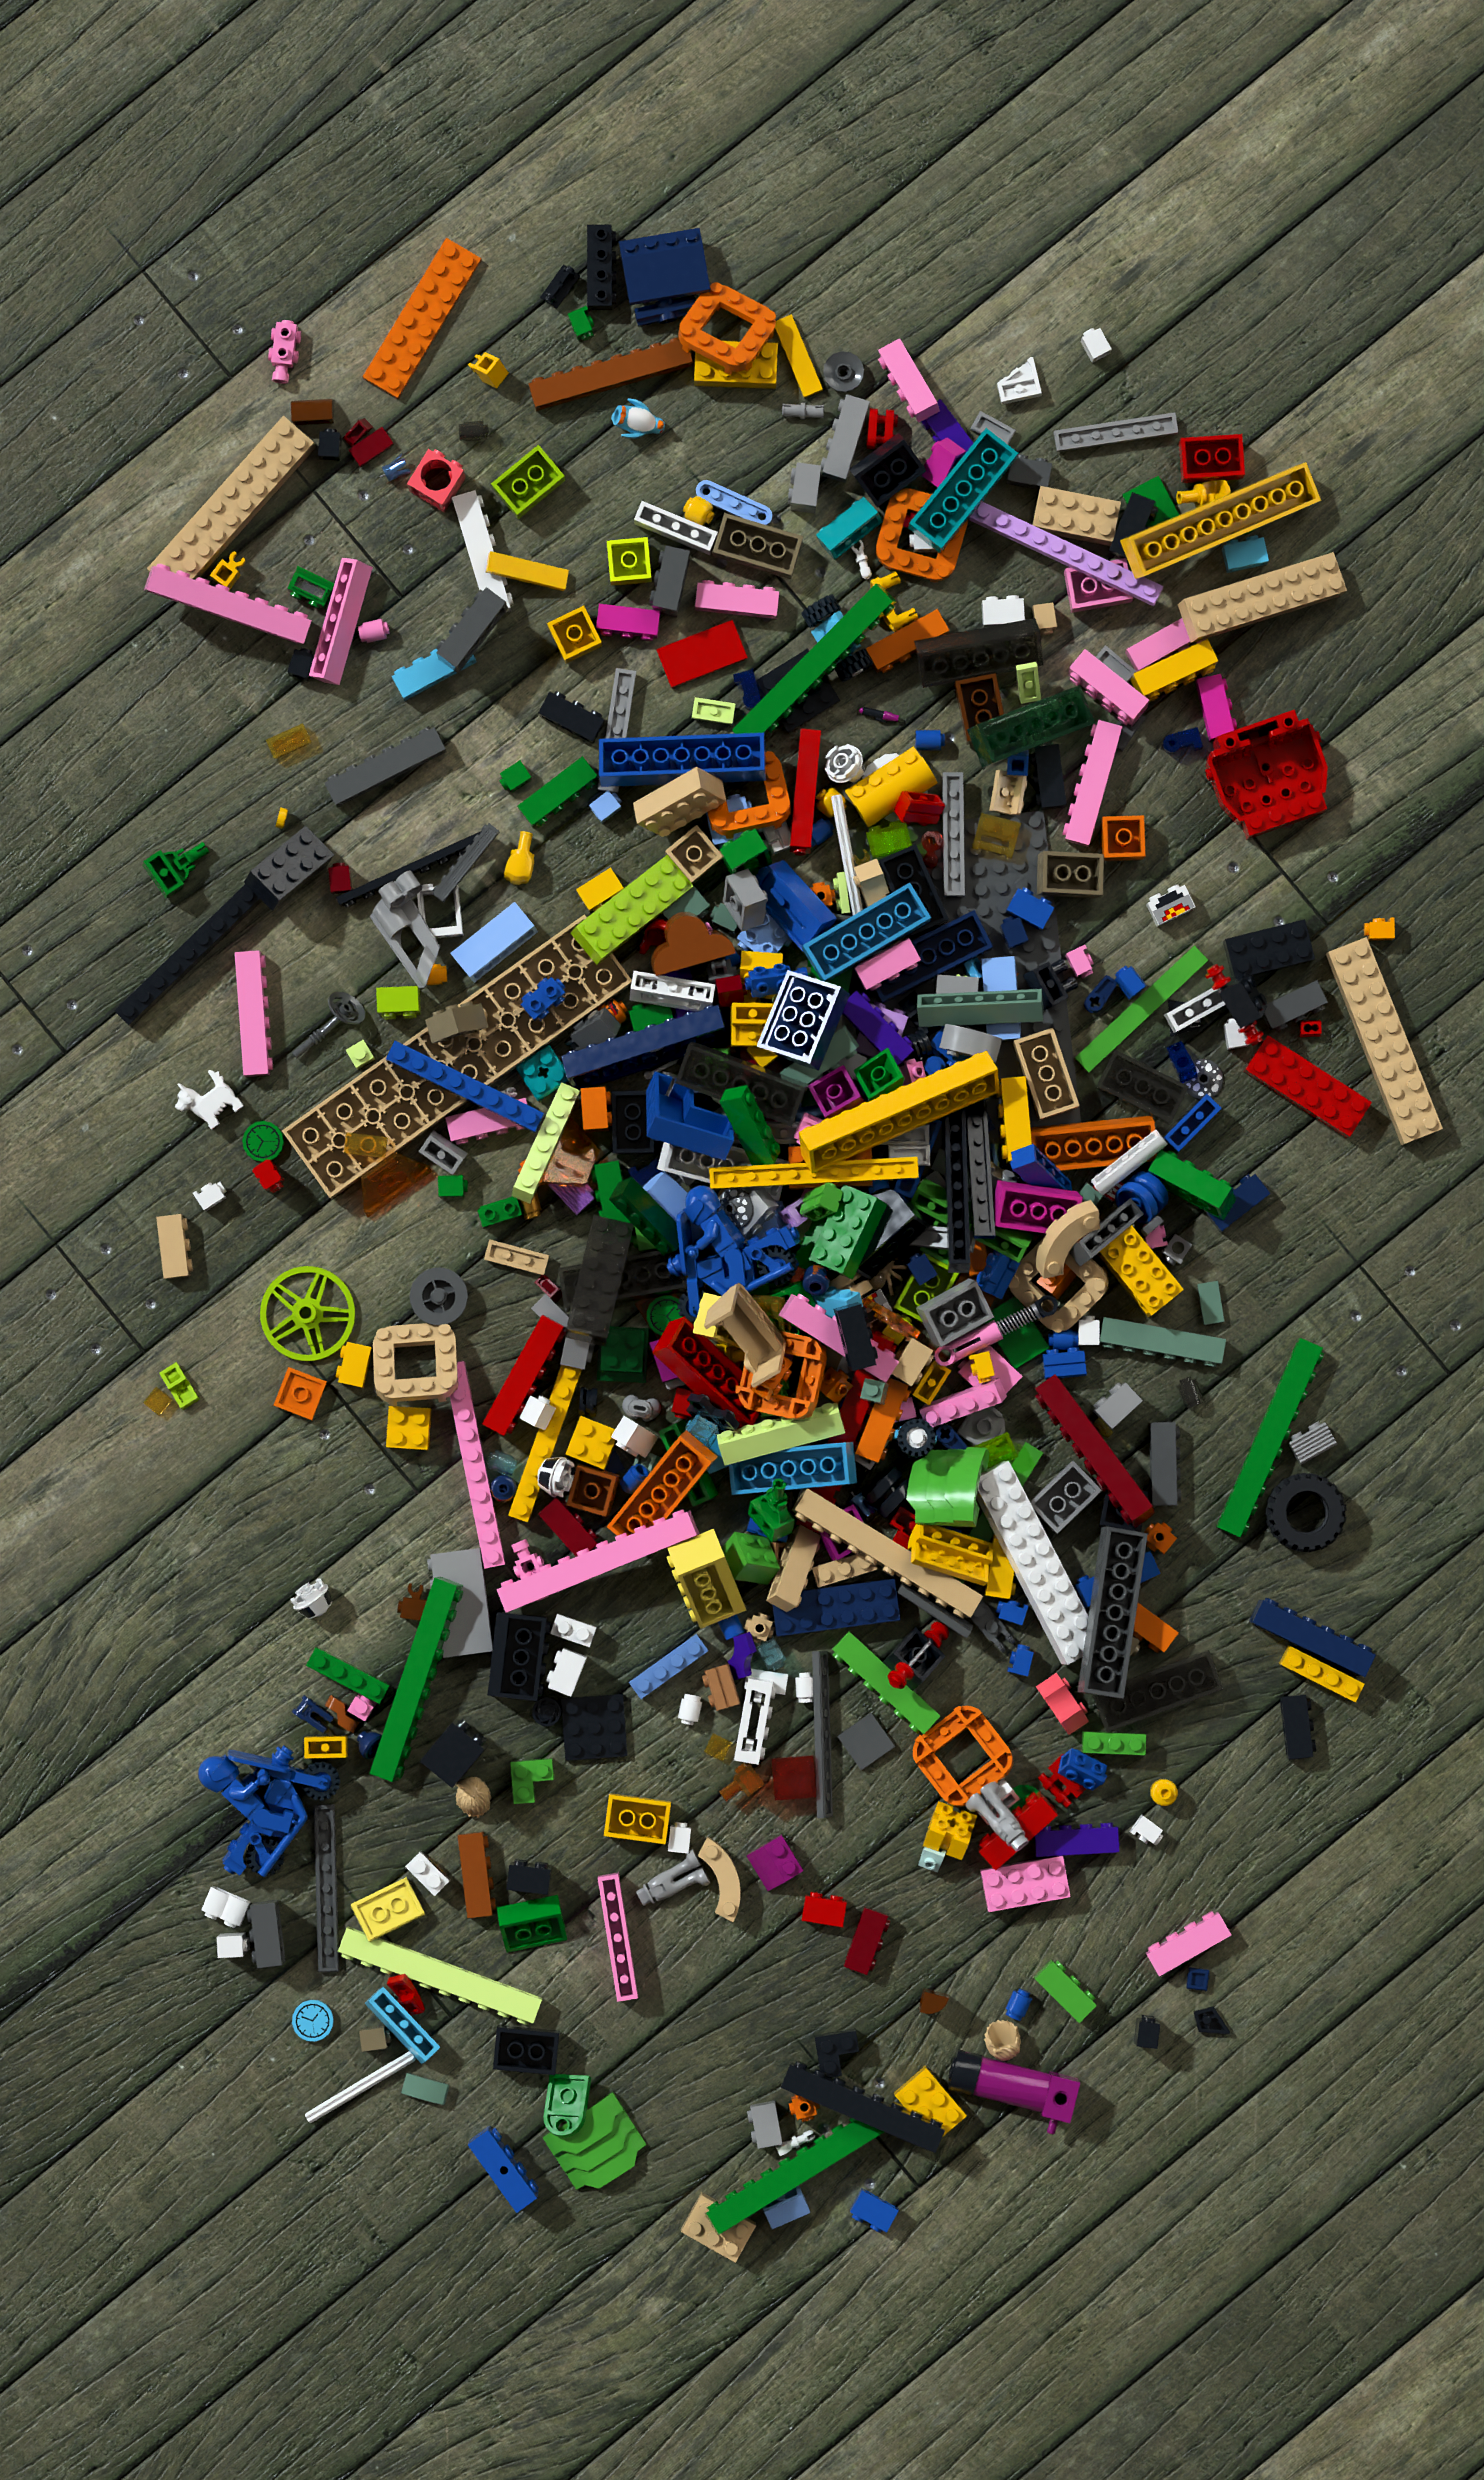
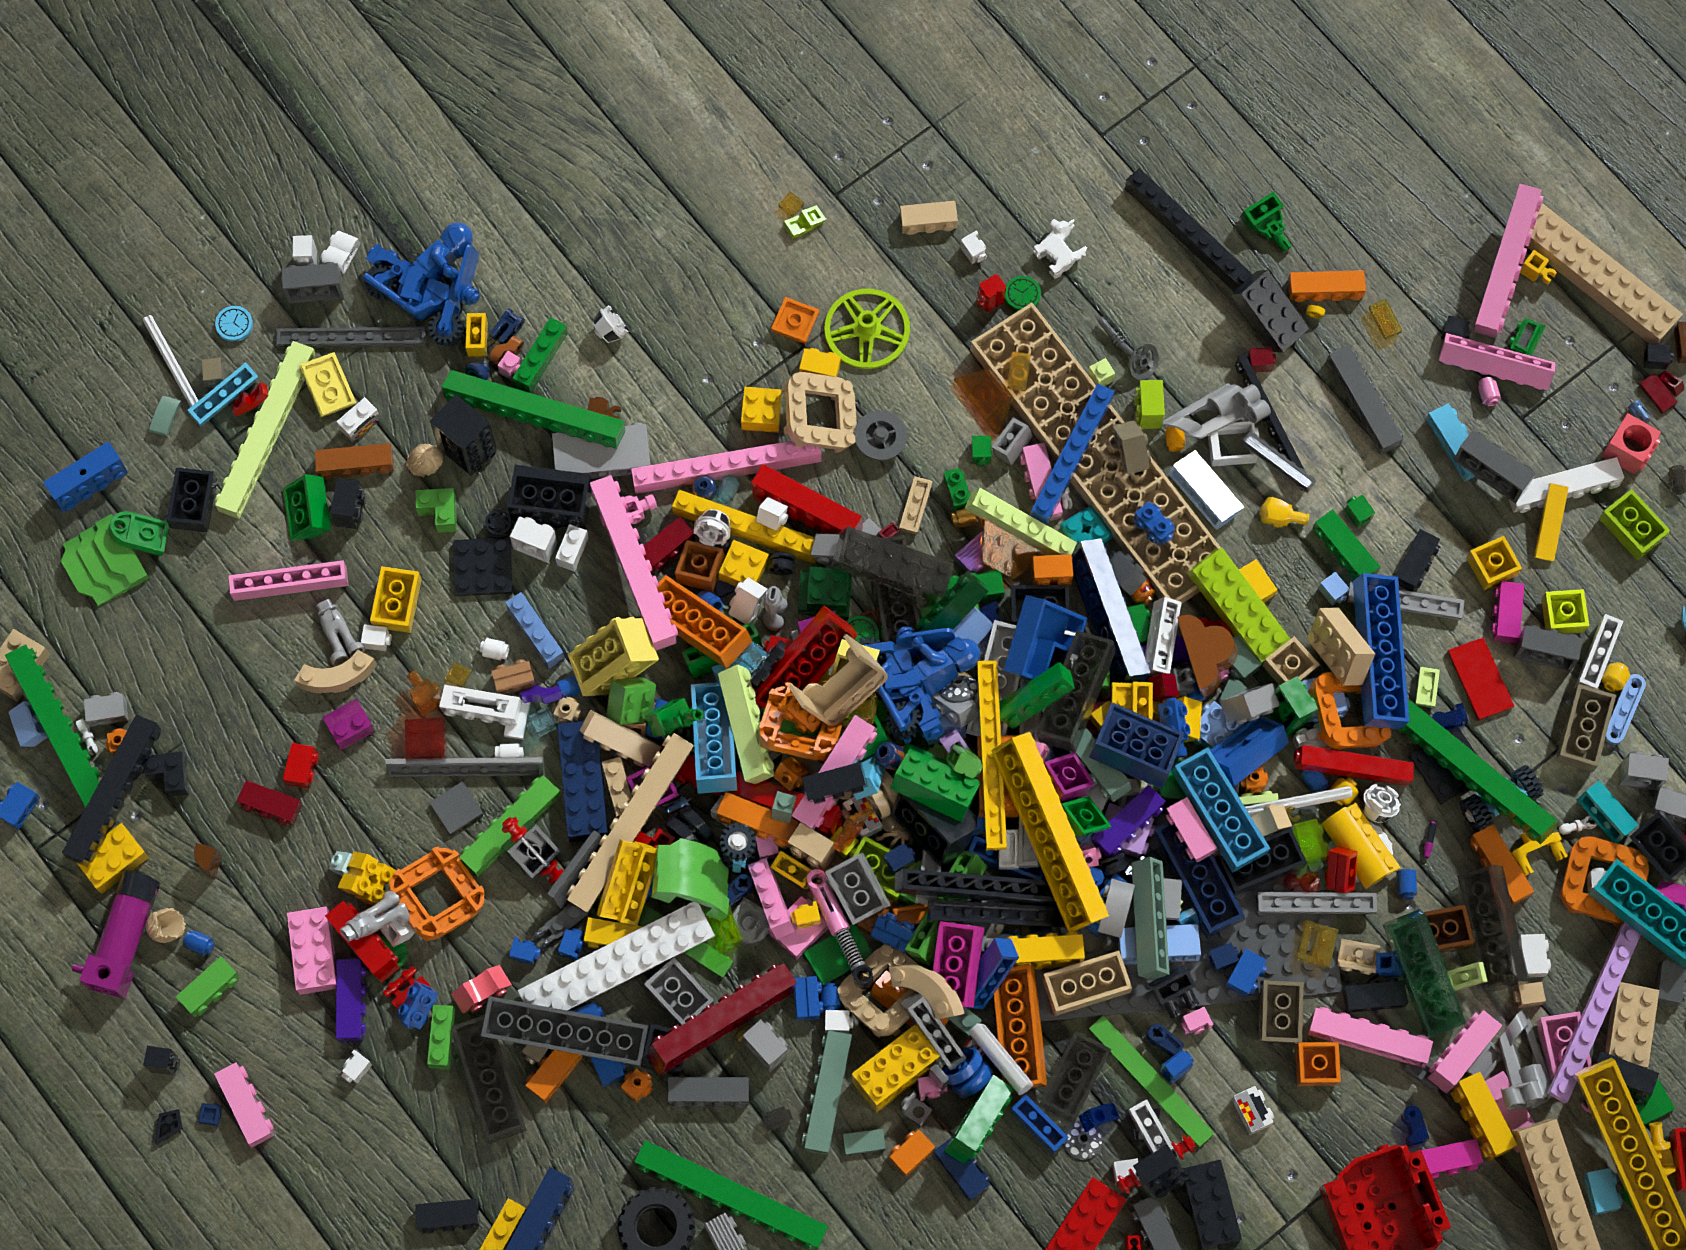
camera: 90 degrees right, 15 degrees down
bright pink brick [235,950,273,1077] -> none
bright pink brick [695,580,779,619] -> none
yellow head [1150,1779,1178,1806] -> none
none -> orange brick [889,1130,936,1177]
none -> orange brick [1288,270,1366,302]
none -> light grey panel [1498,1009,1552,1110]

